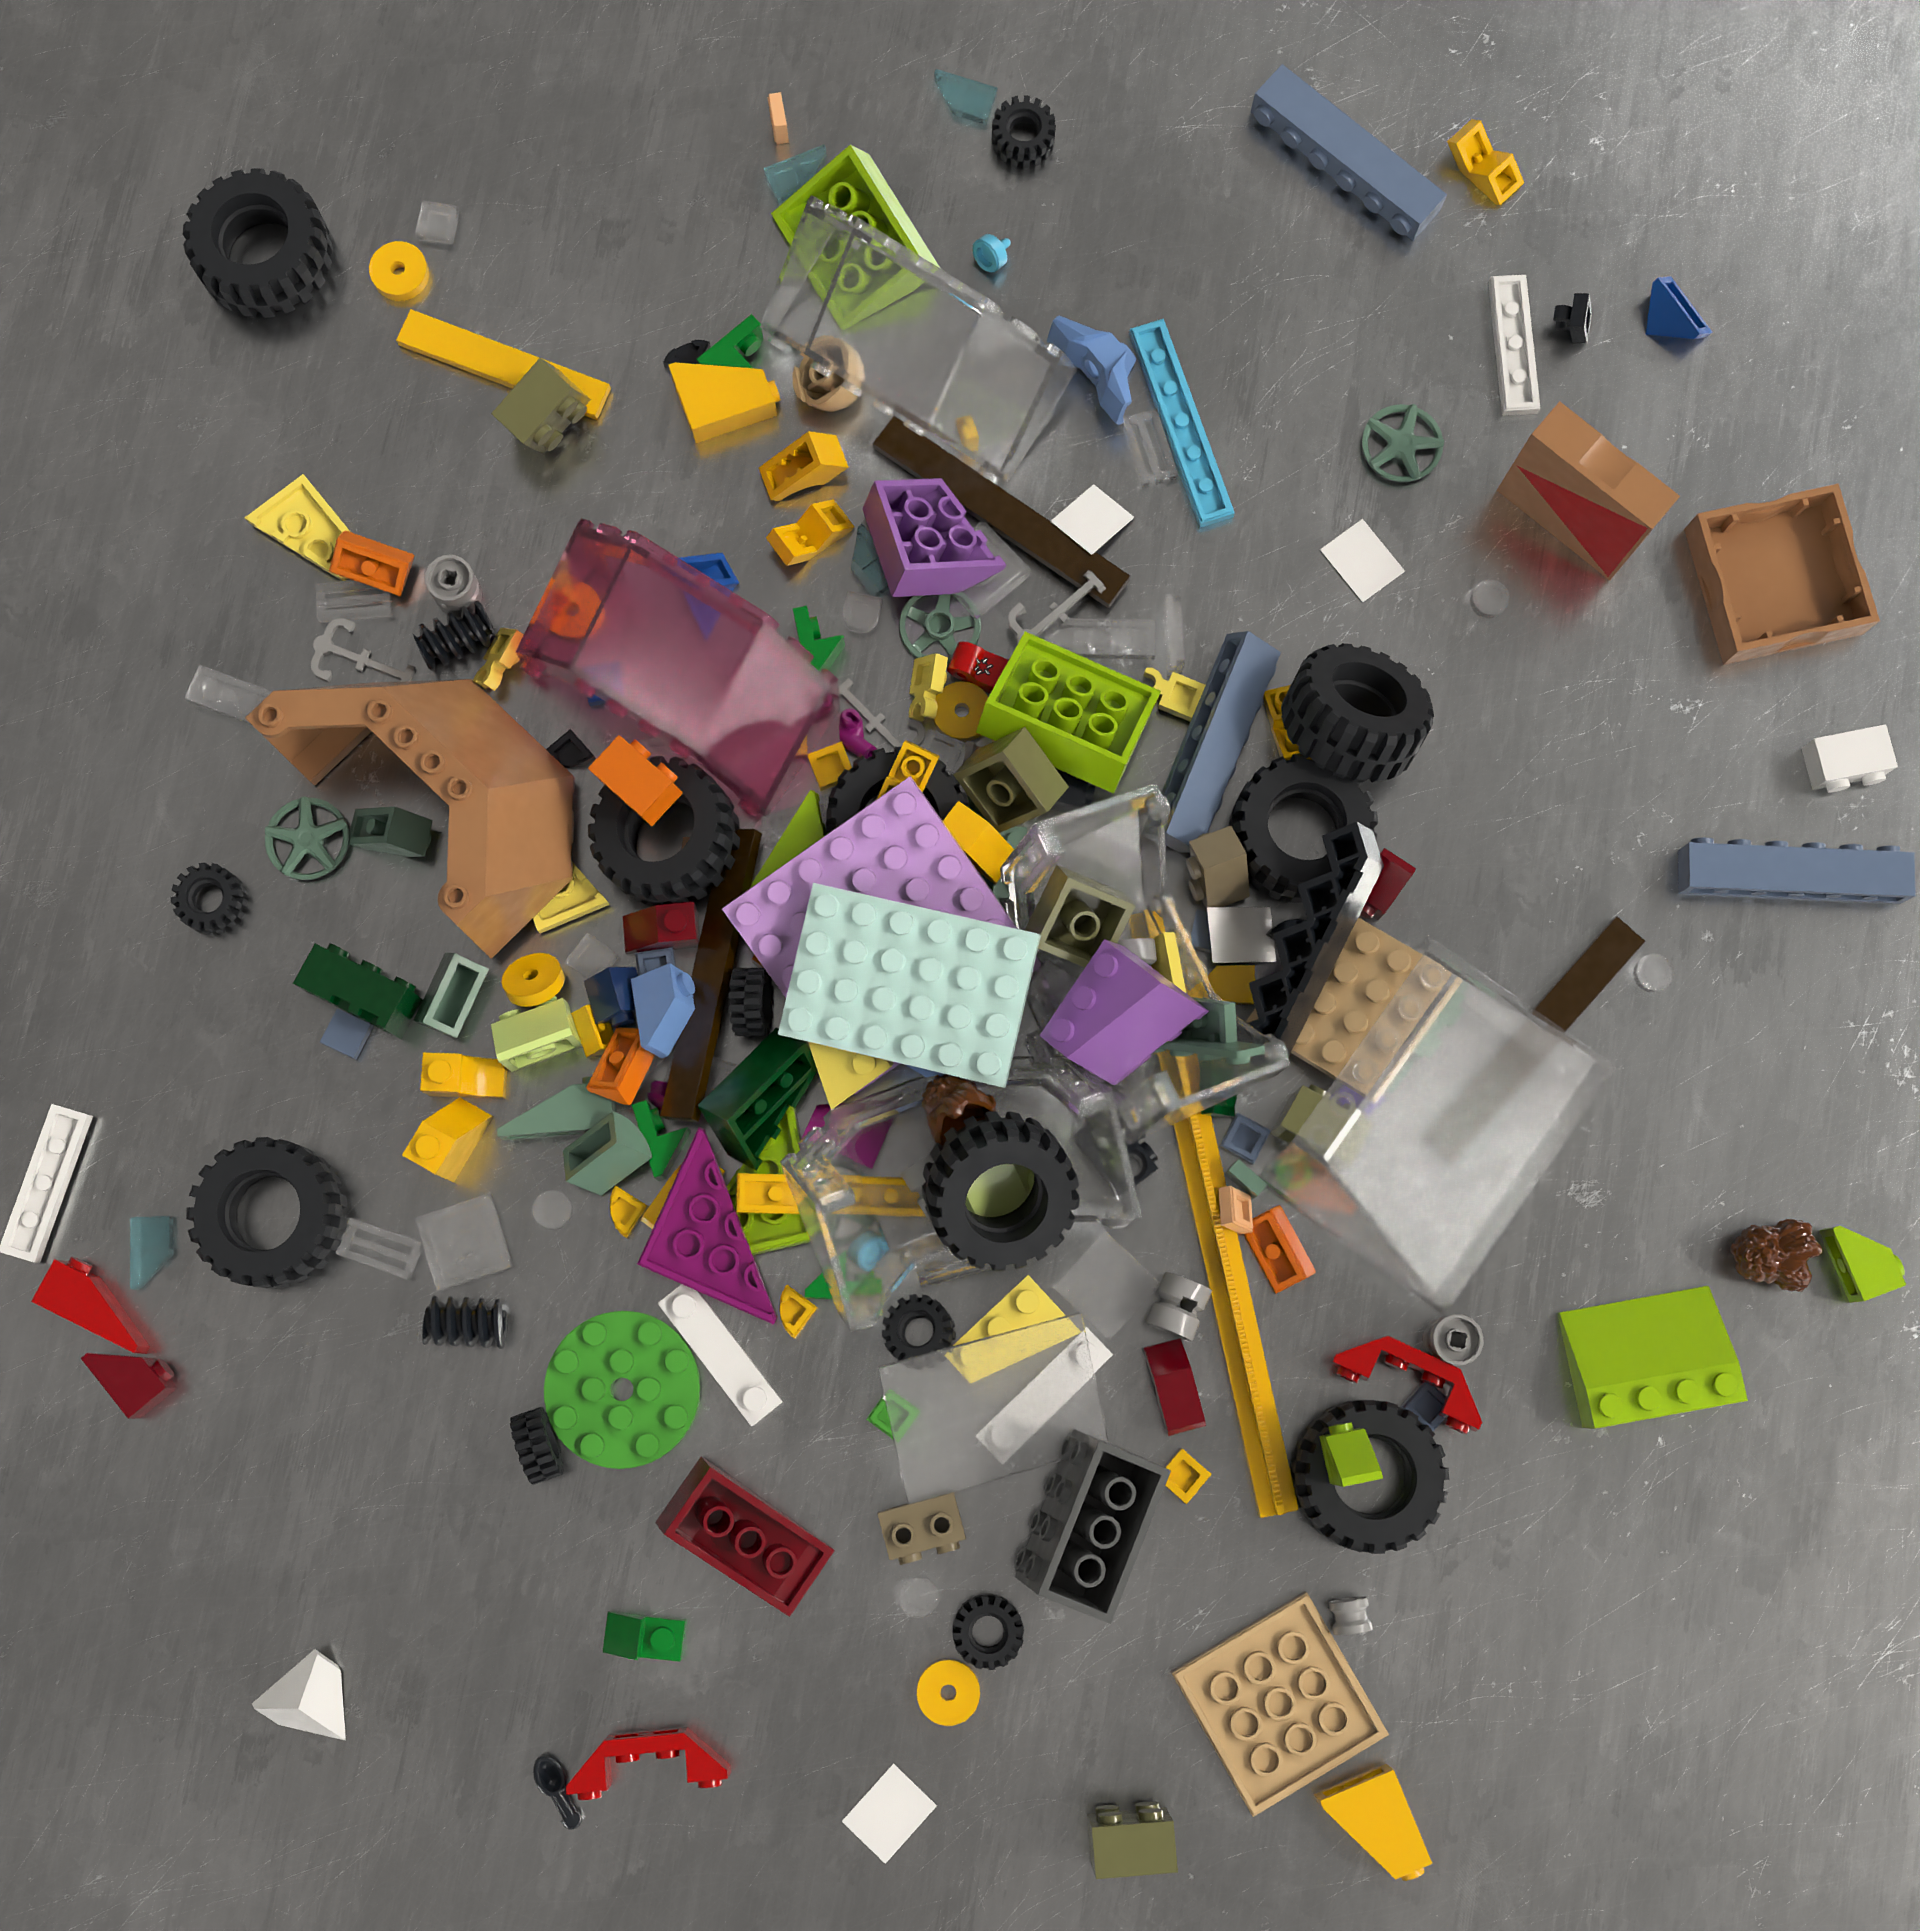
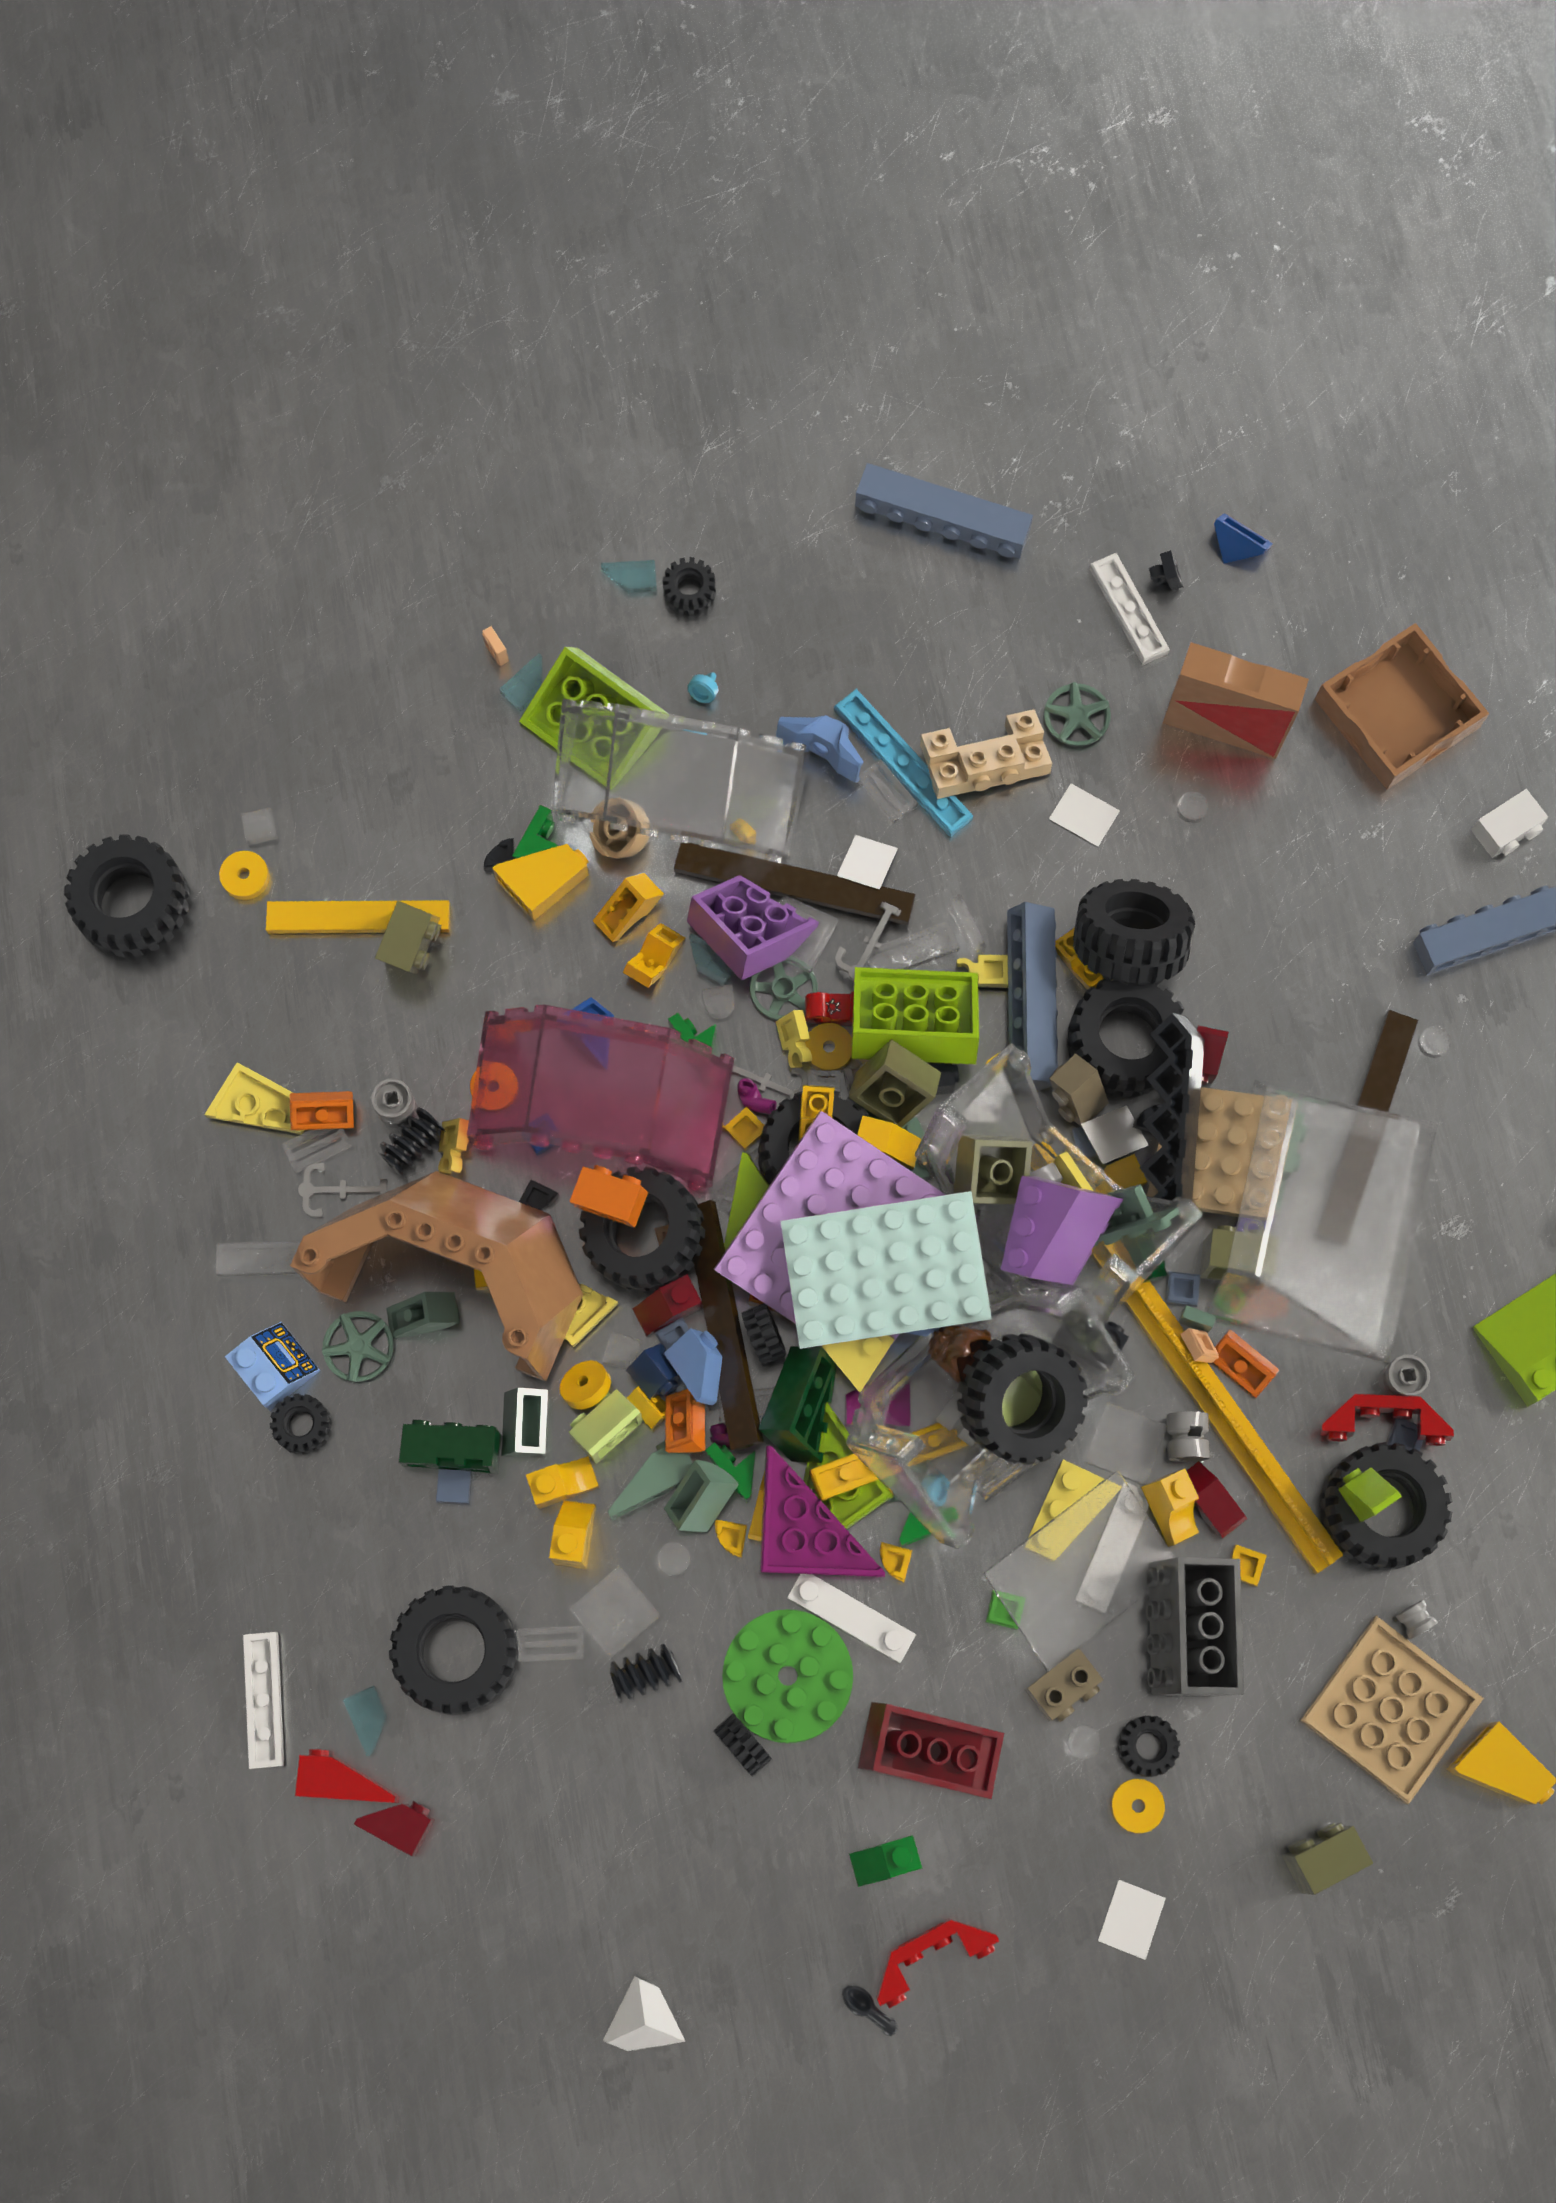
camera: 20 degrees left, 5 degrees down
black tyre [882,1294,956,1369] -> none
yellow slope [1447,119,1524,205] -> none
none -> slope [224,1322,320,1411]
none -> tan bracket [920,709,1052,799]
none -> yellow arch [1141,1469,1199,1547]

